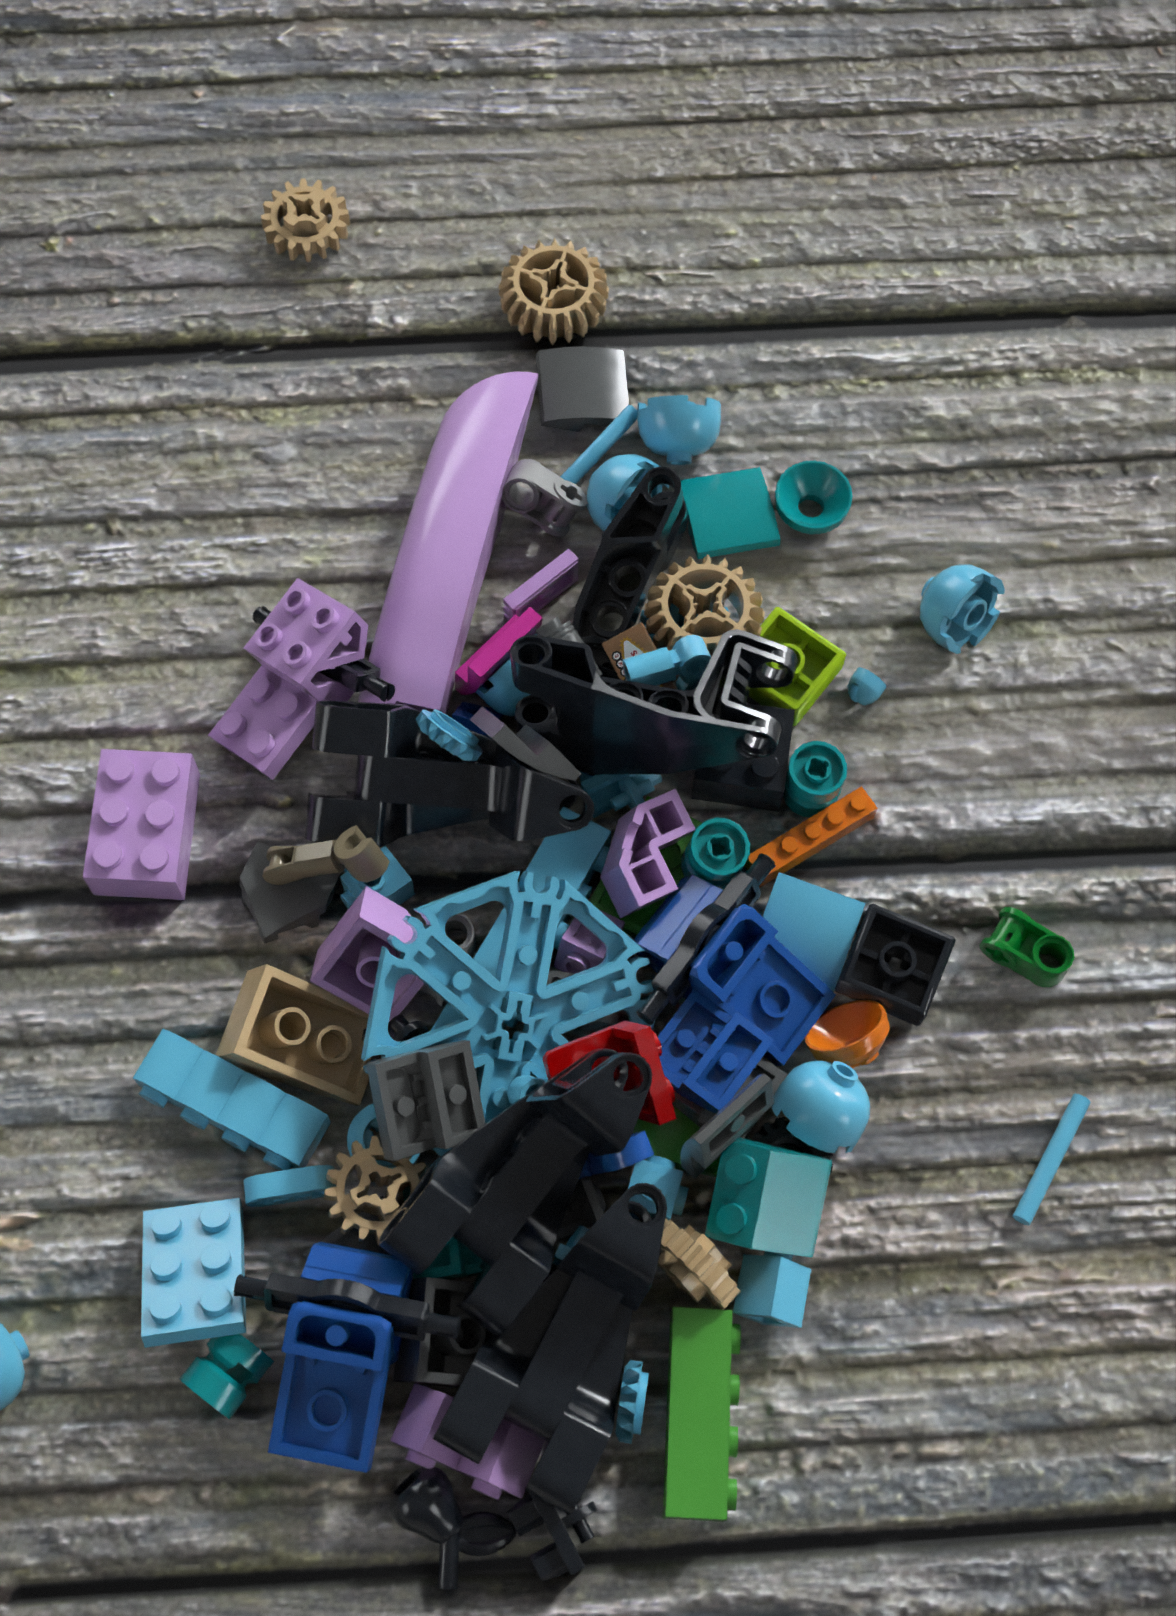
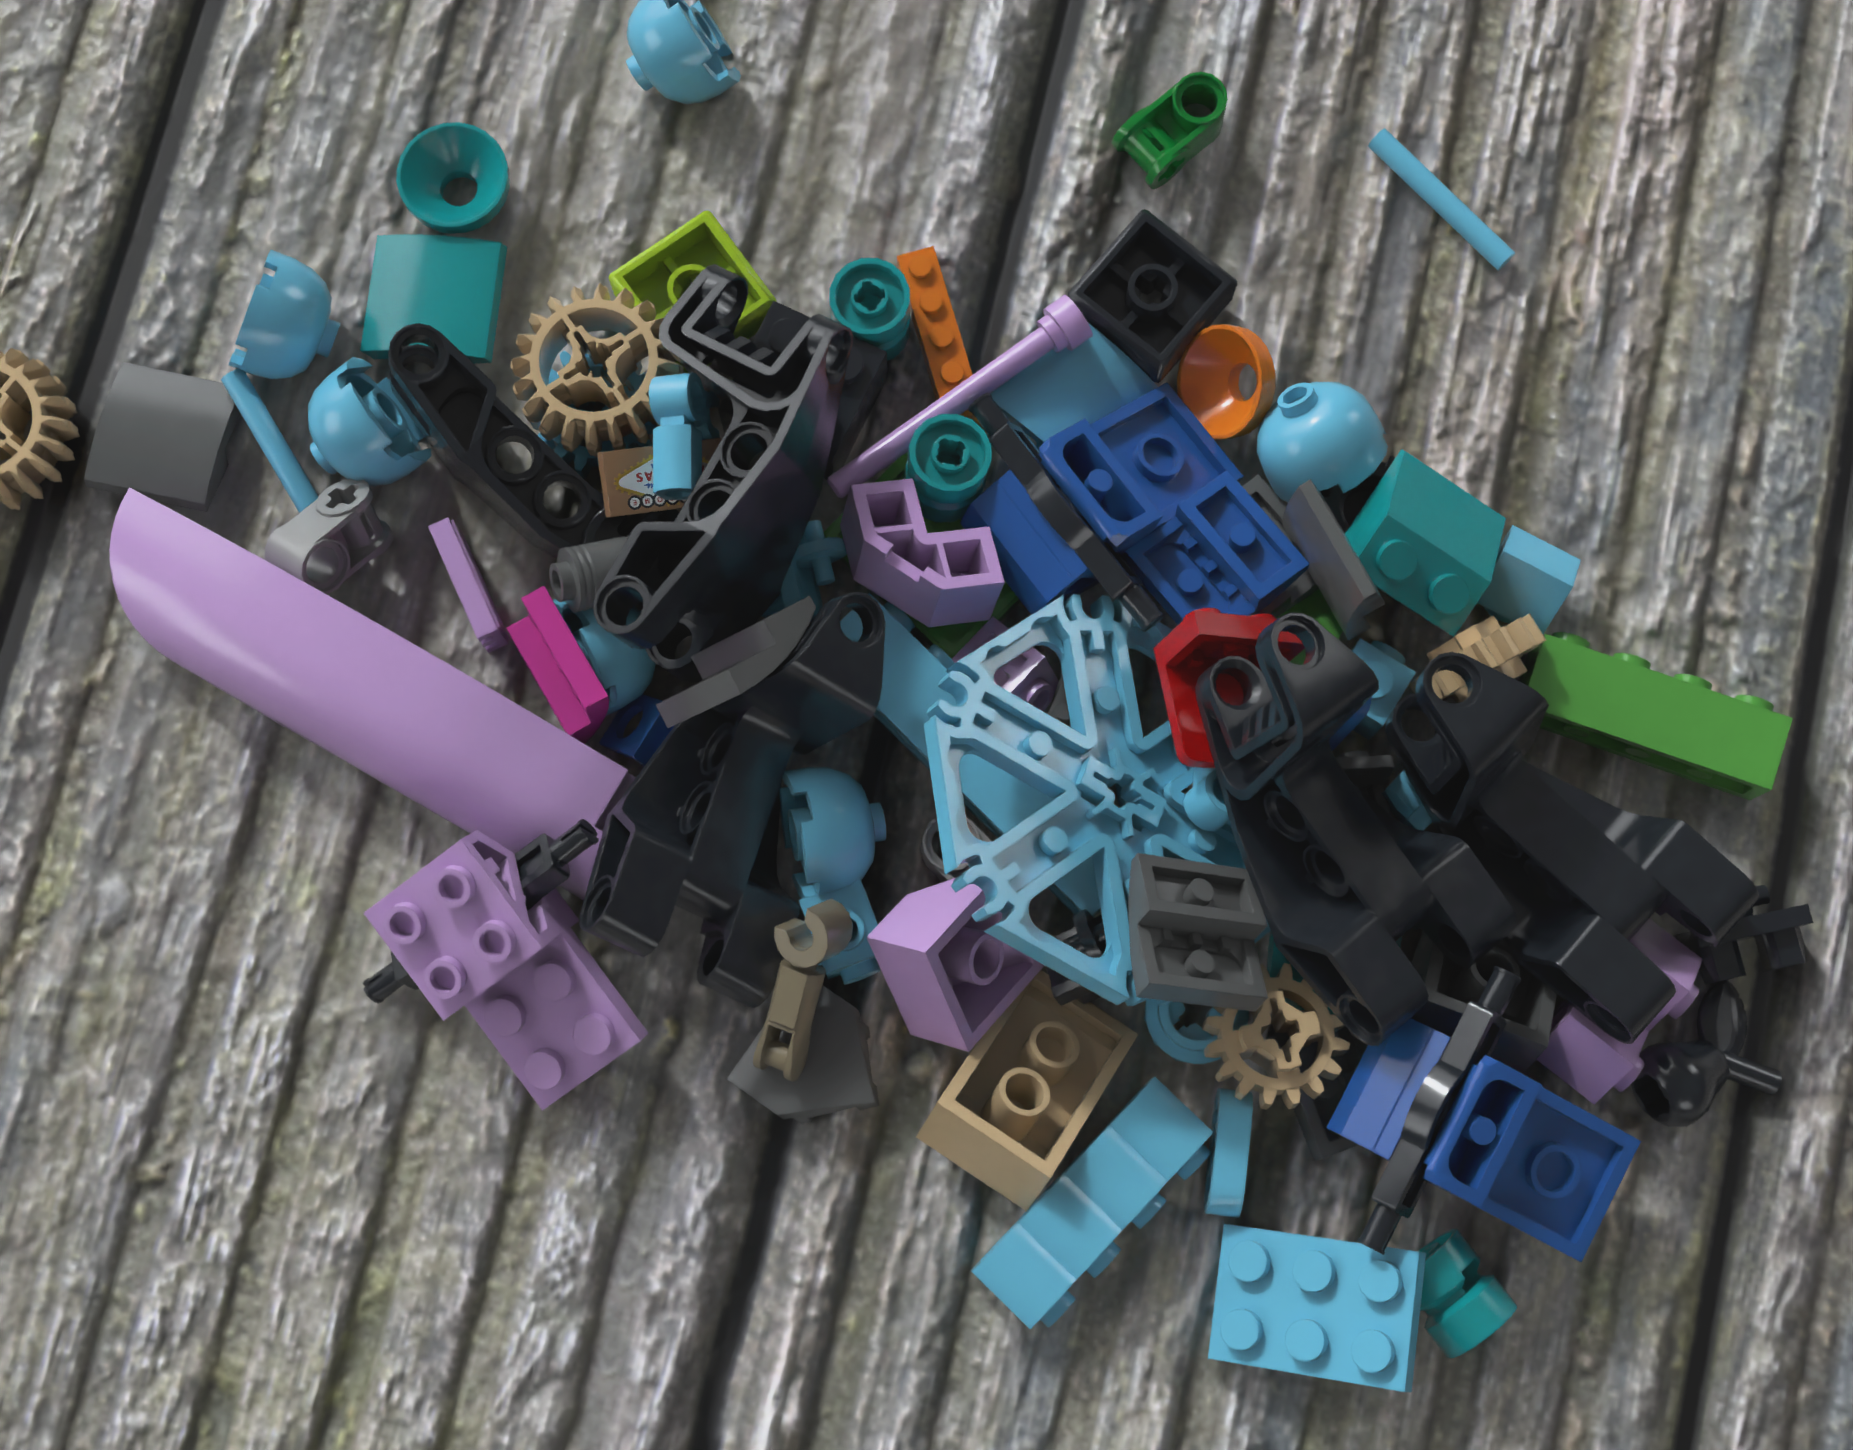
camera: 70 degrees left, 10 degrees up
lavender brick [83,749,200,900] -> none
medium azure gear [416,709,483,761] -> none
medium azure gear [615,1360,649,1444] -> none
medium azure hinge [847,667,886,706] -> none
none -> medium azure cylinder [779,767,886,899]
none -> lavender piece [827,295,1093,498]

